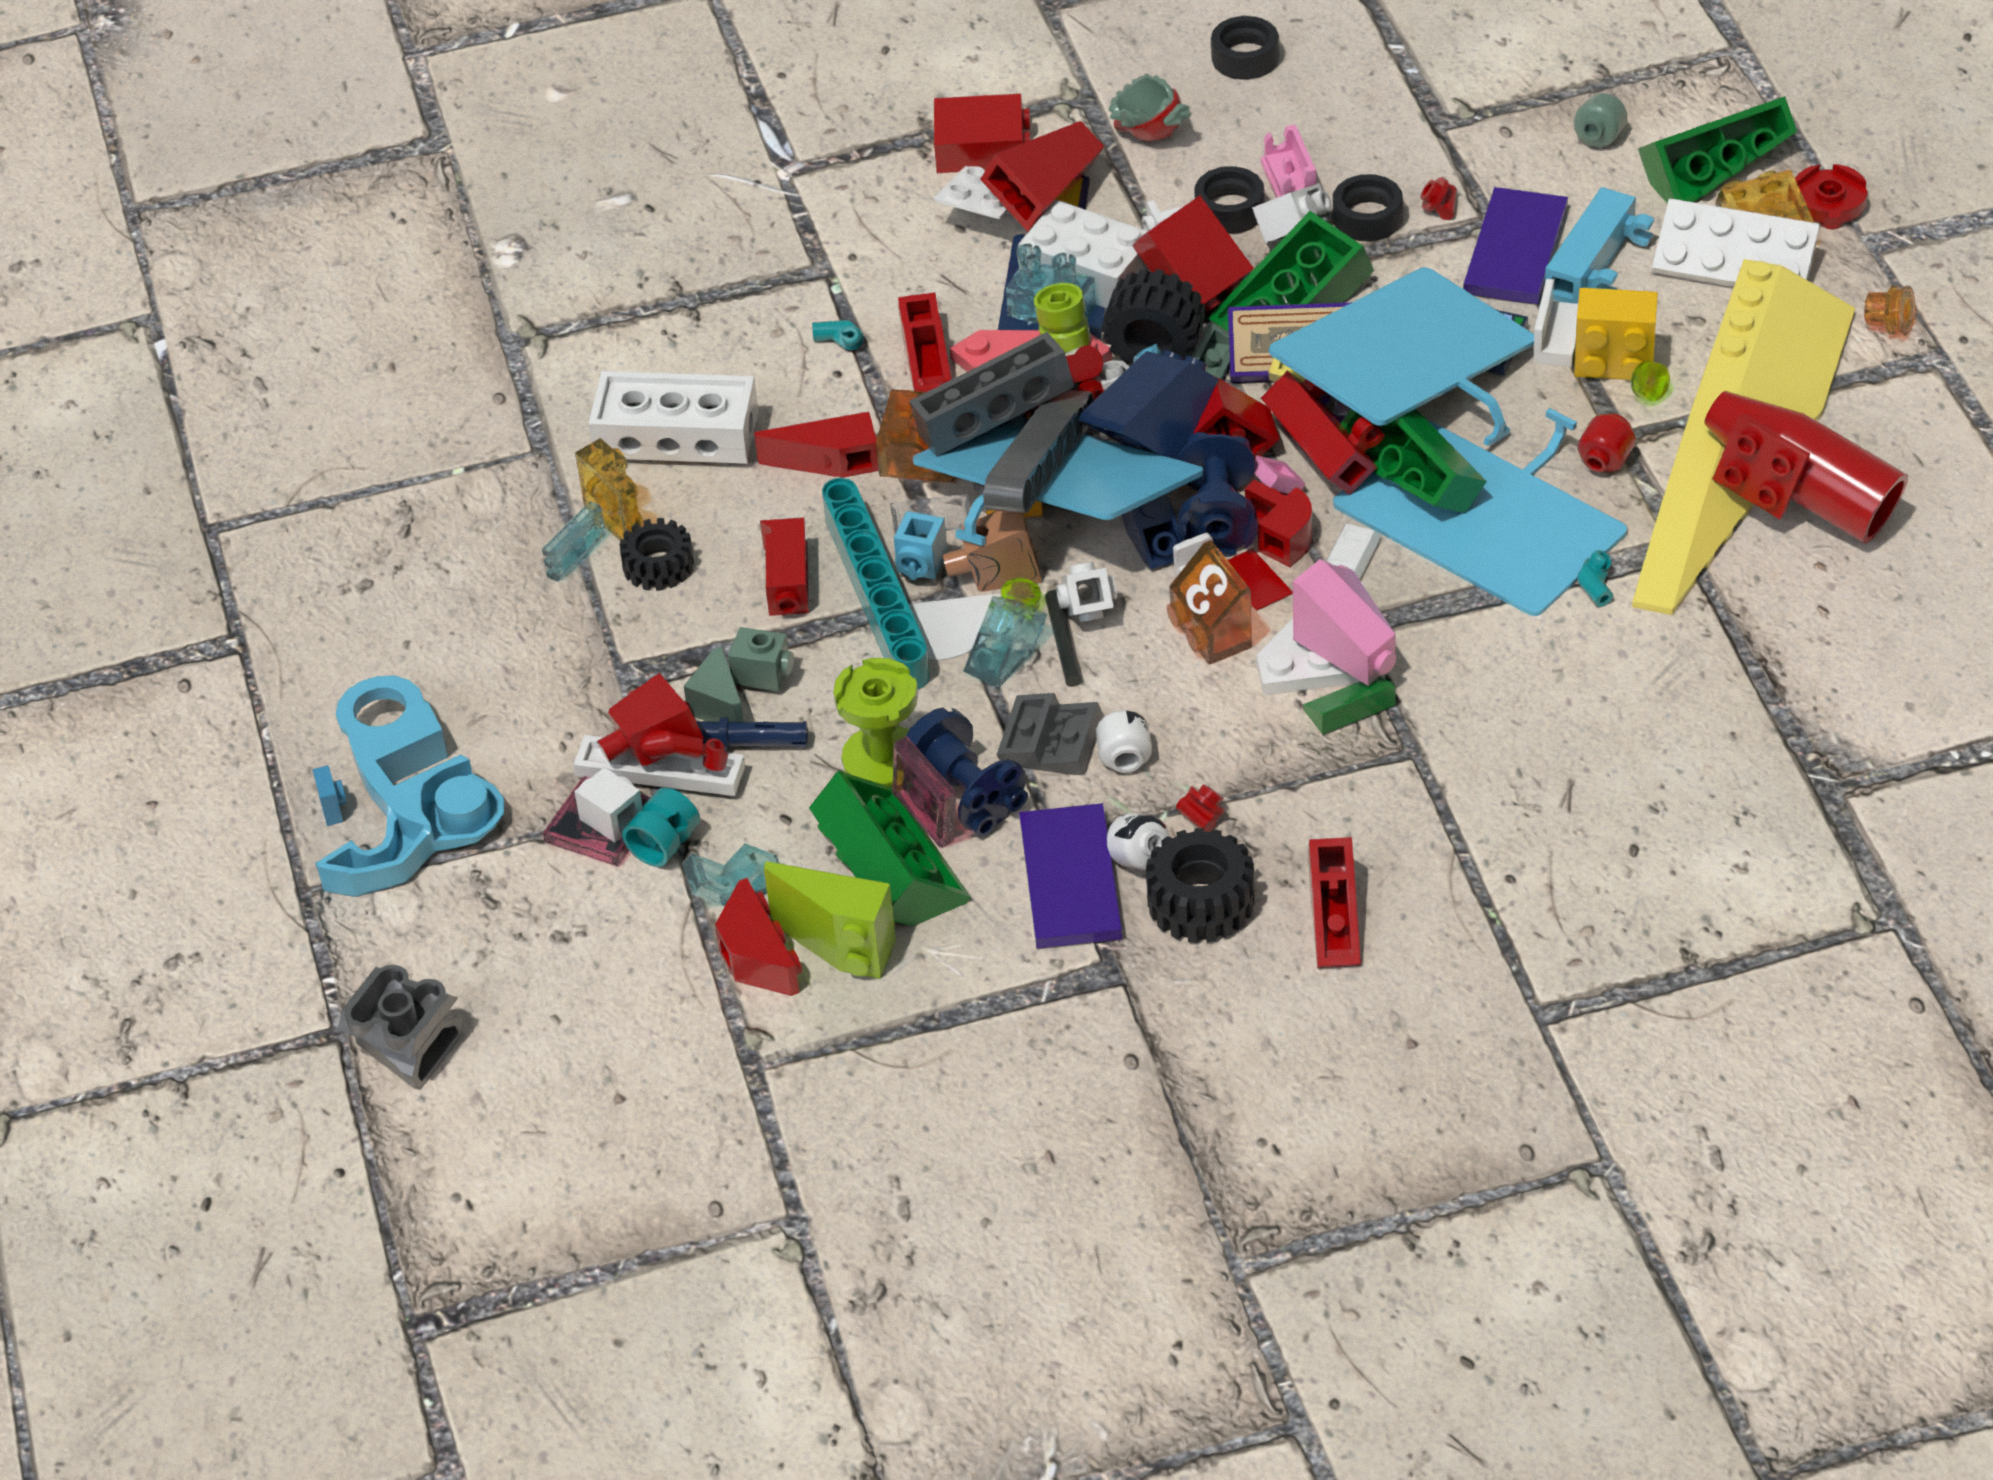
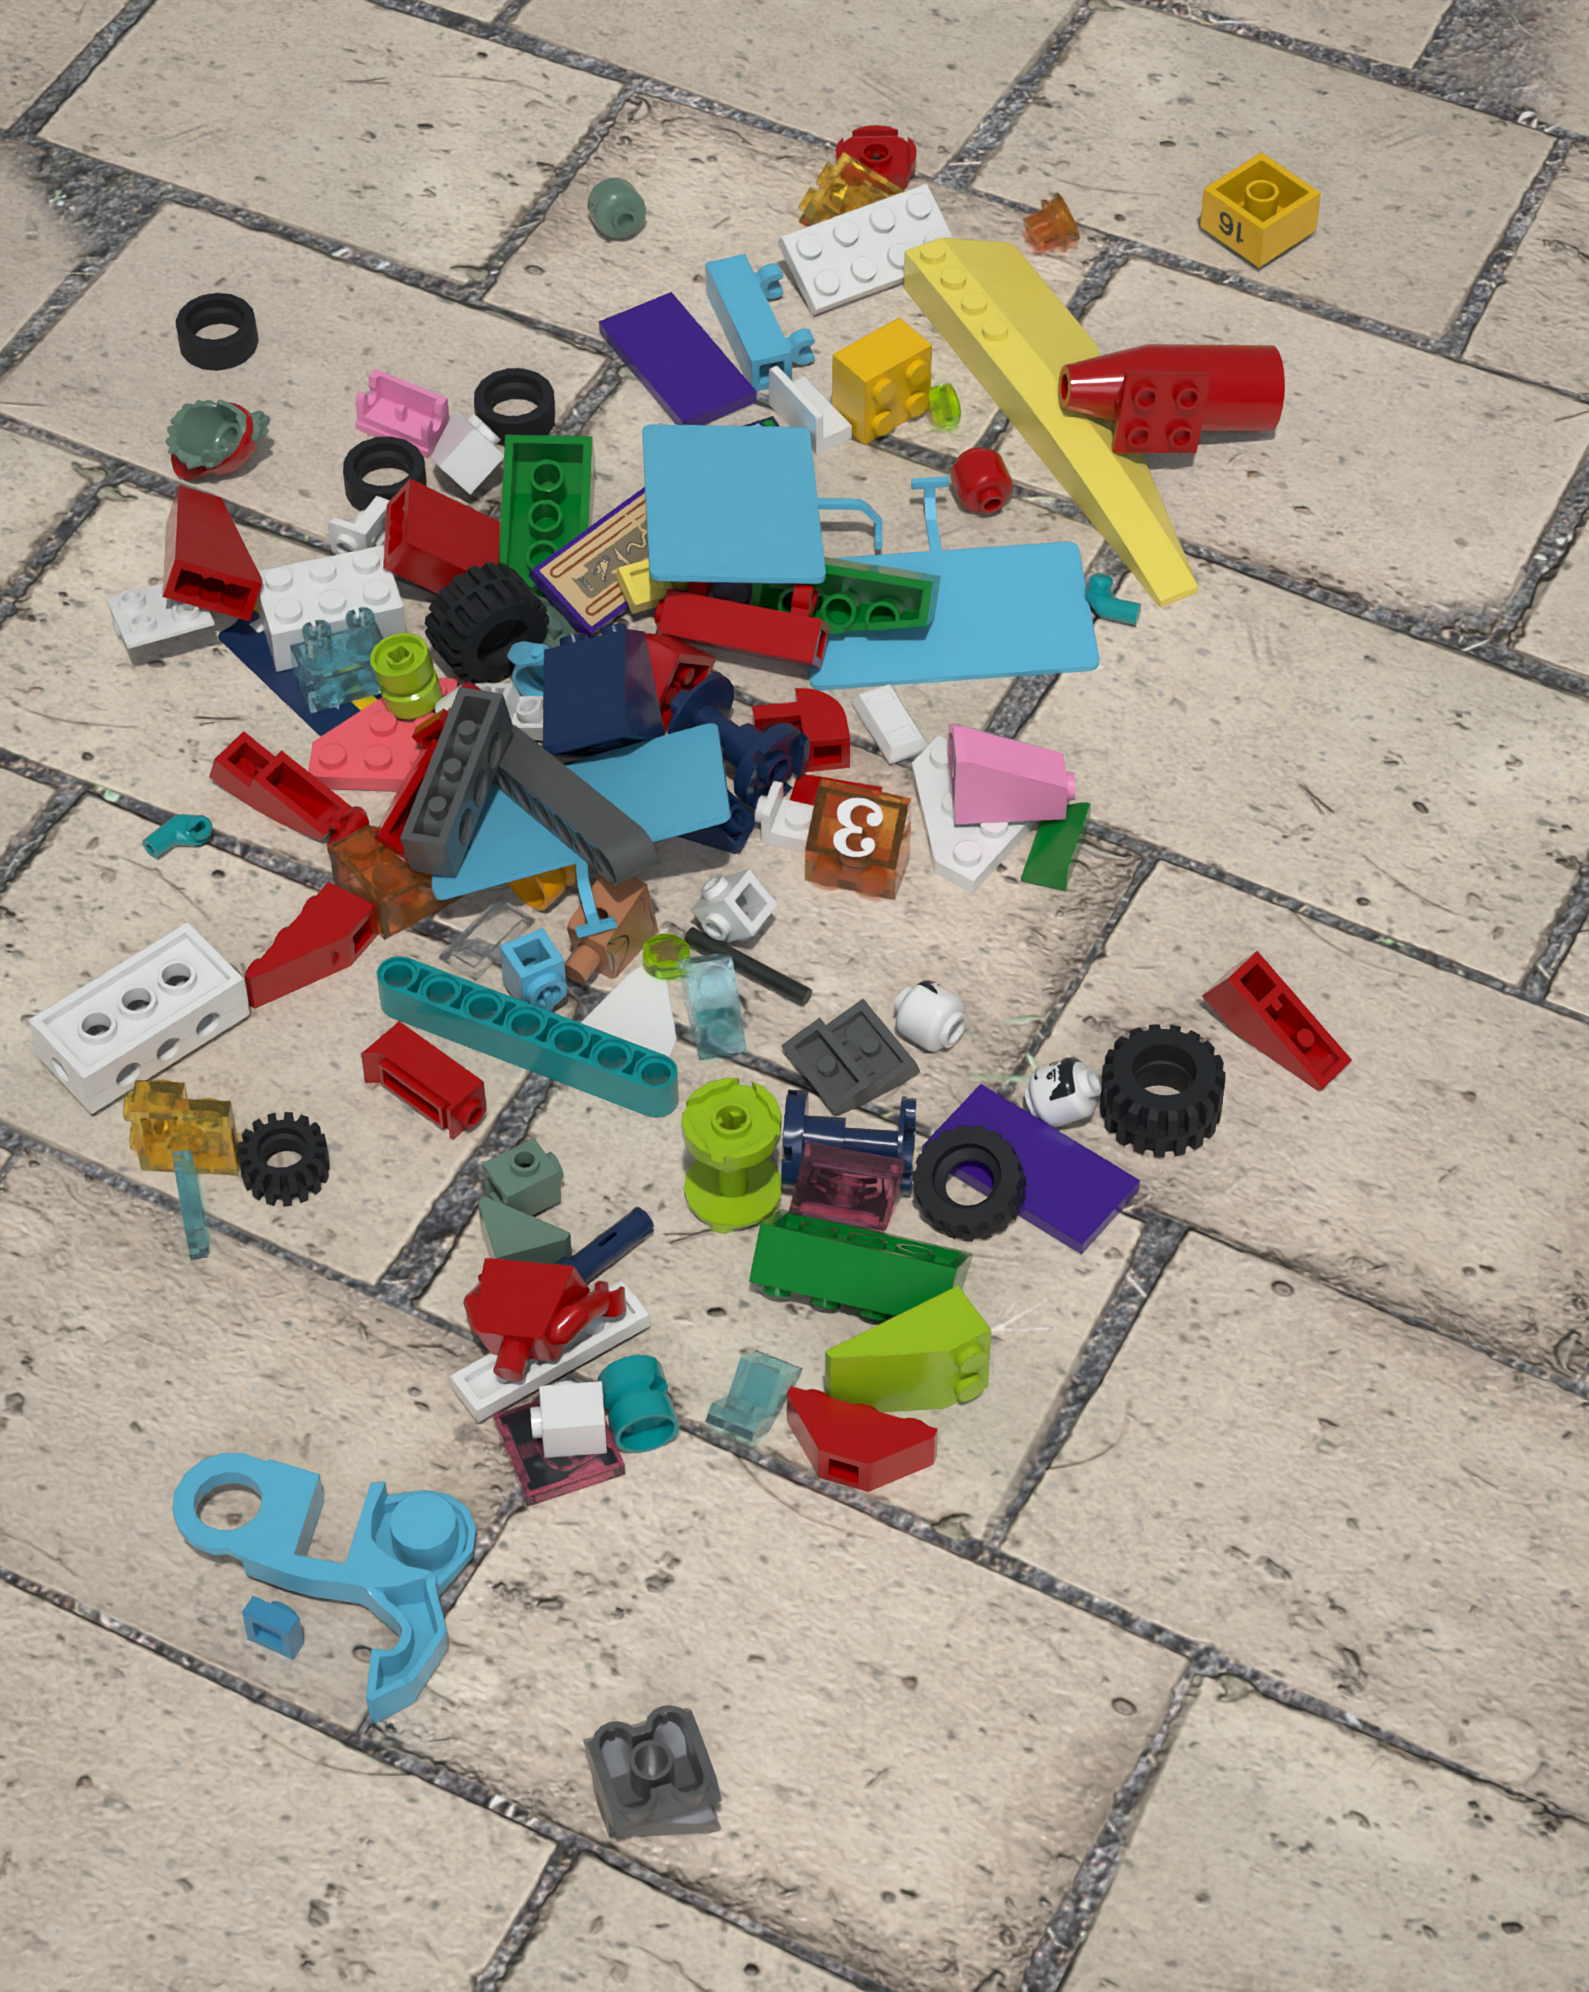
camera: 50 degrees left, 5 degrees up
red brick [934,93,1031,173] -> none
red plate [1176,784,1226,832] -> none
bright pink plate [1253,456,1306,494] -> none
red plate [1420,177,1457,220] -> none
green wedge [1638,96,1797,204] -> none
none -> black tyre [912,1125,1027,1241]

